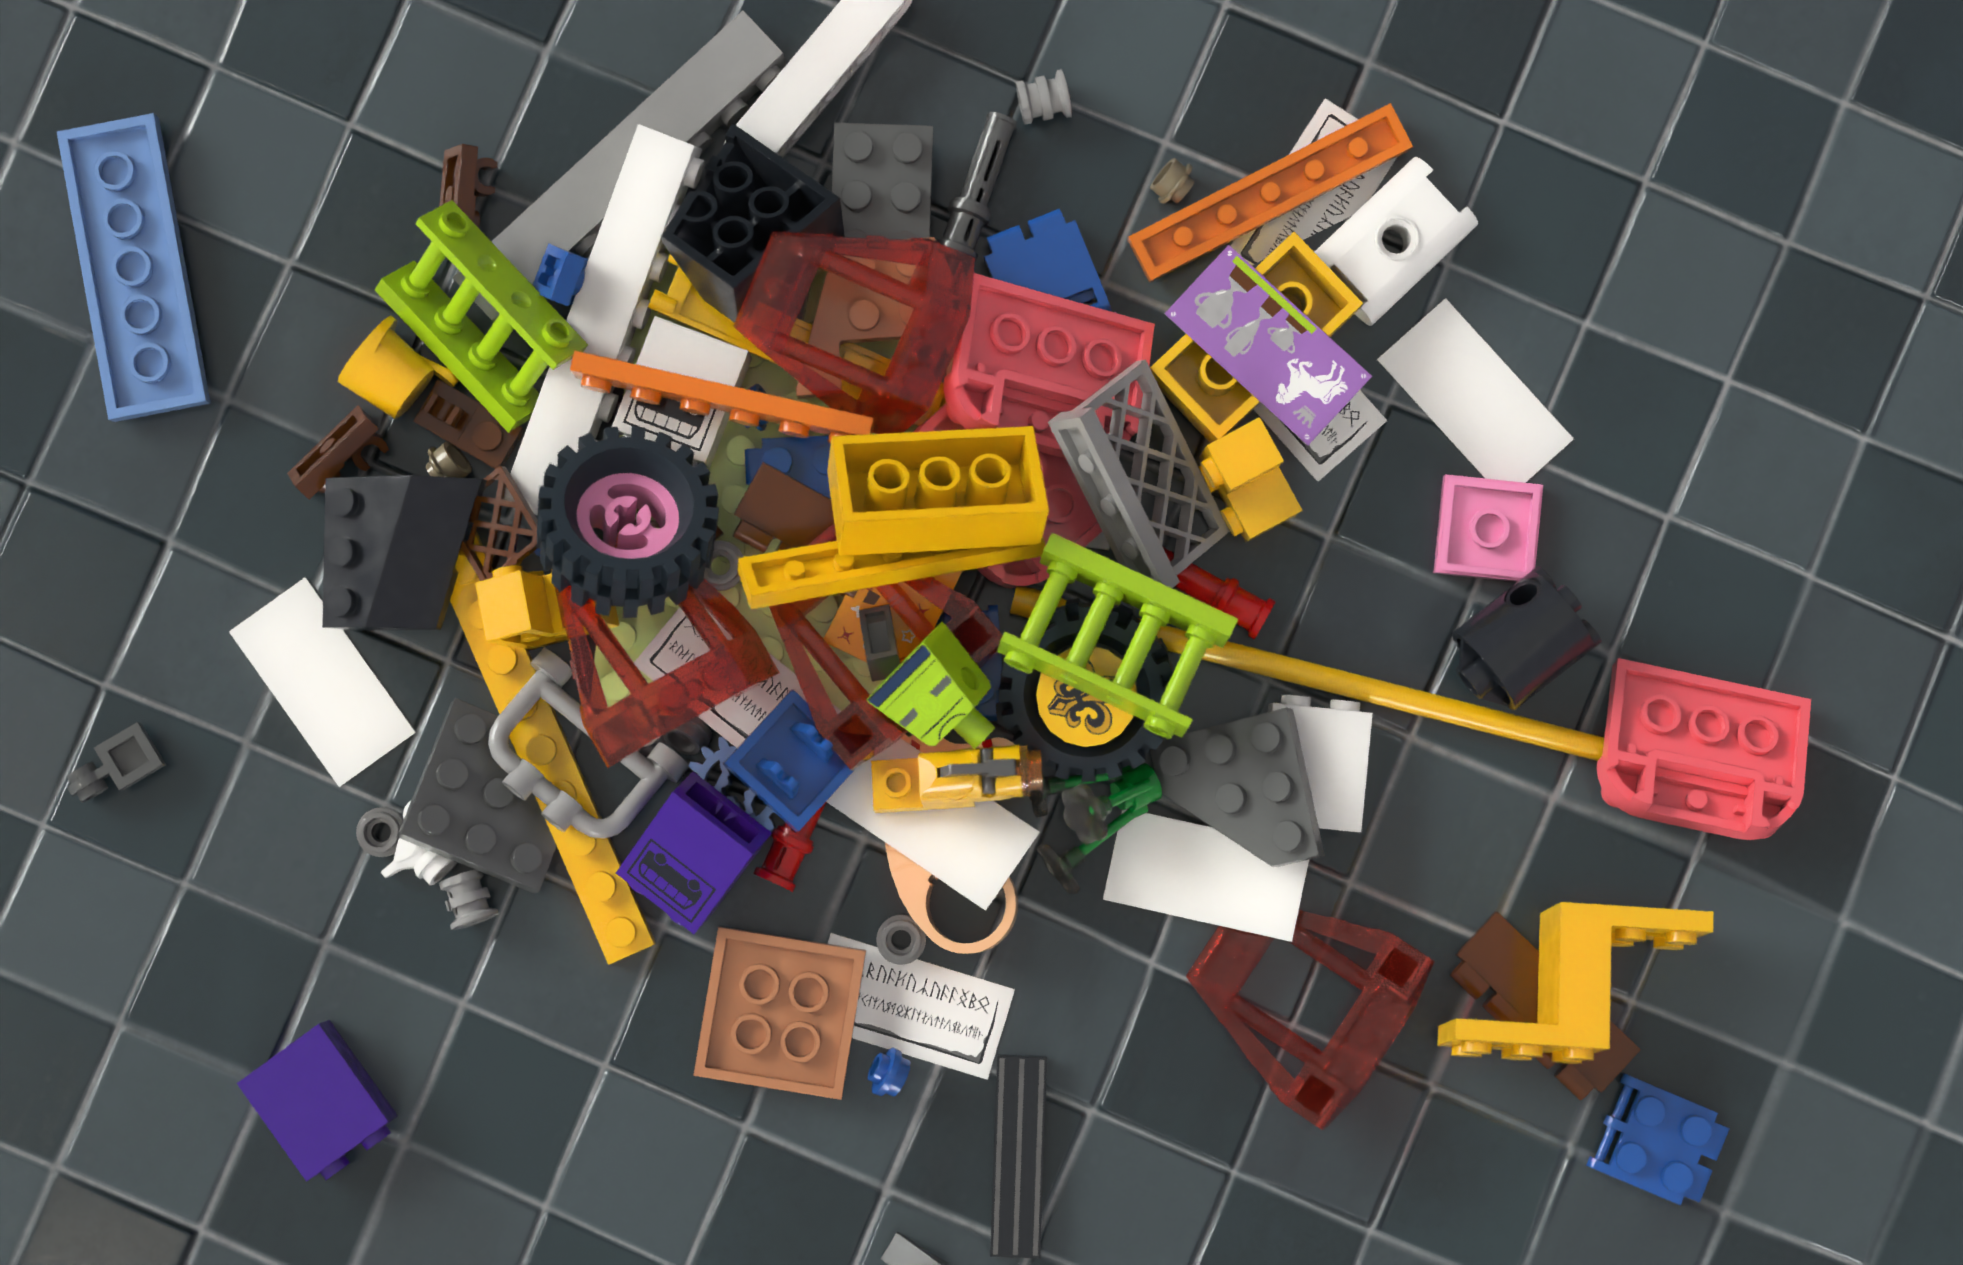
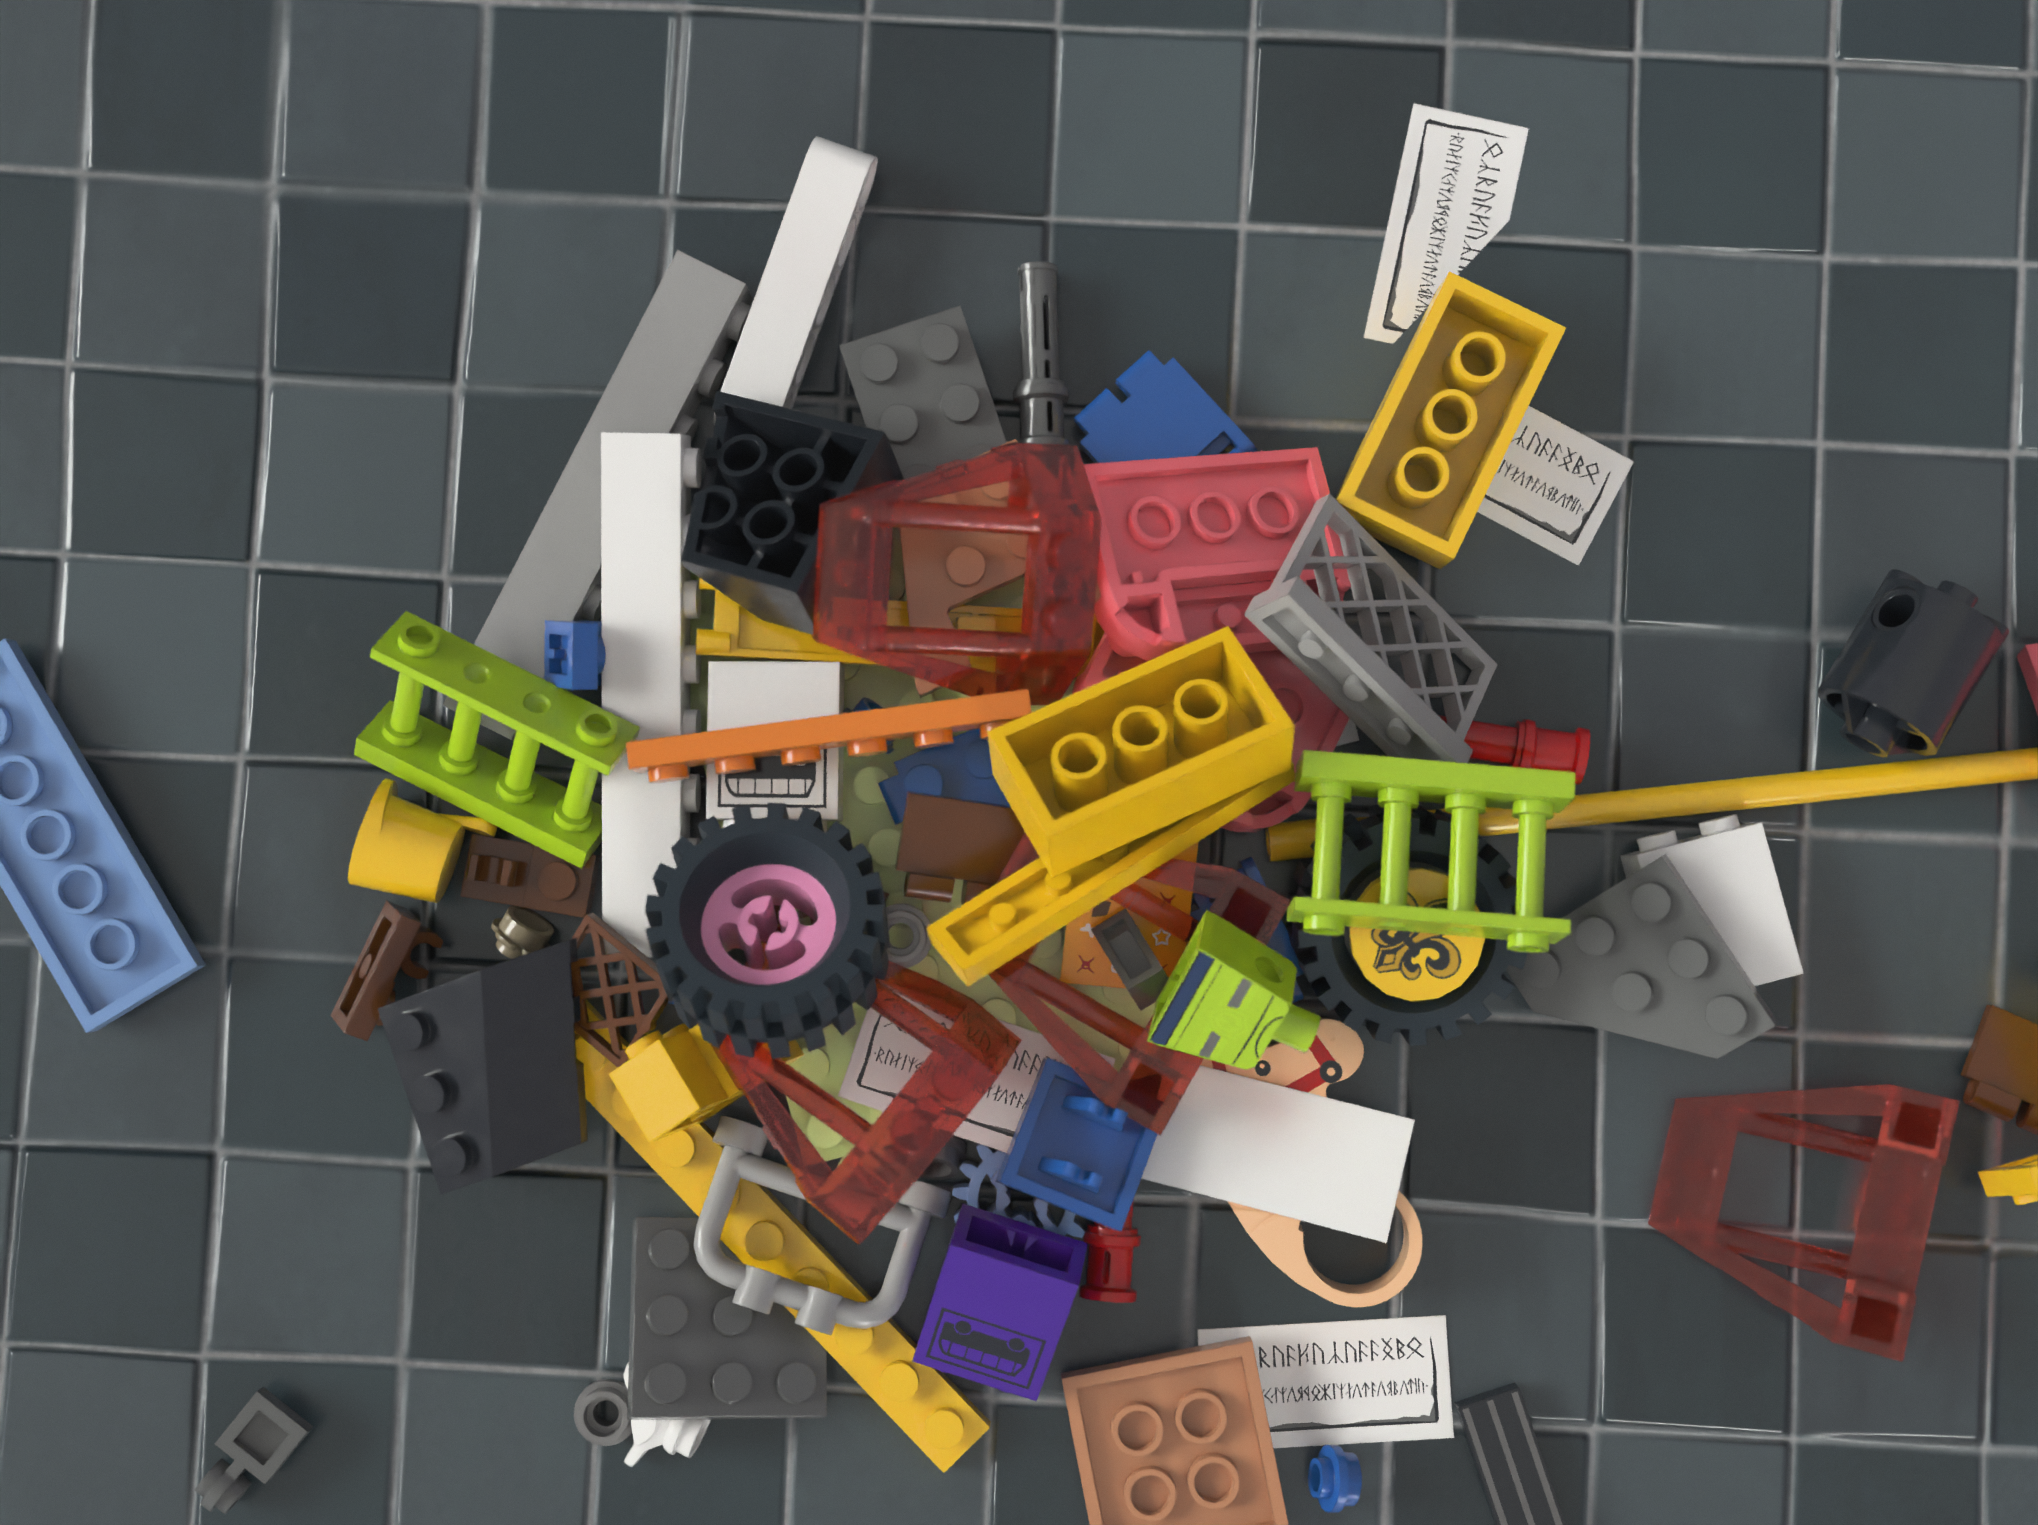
camera: 15 degrees left, 0 degrees up
white sticker [229,577,416,787] -> none
reddish brown plate [439,144,498,228] -> none
light grey bush [439,869,499,930] -> none
yellow plate [871,745,1043,813] -> none
flat silver plate [876,915,926,965] -> none
light grey bush [1015,69,1072,125] -> none
plant [1025,759,1162,894] -> none
white sticker [1103,809,1309,942] -> none
orange plate [1127,103,1413,283] -> none
dark tan plate [1150,158,1194,204] -> none
medium lavender sticker [1165,245,1372,445] -> none
yellow brick [1198,417,1302,542] -> none
white piece [1314,157,1478,326] -> none
white sticker [1377,298,1574,483] -> none
bright pink tile [1433,474,1543,582] -> none

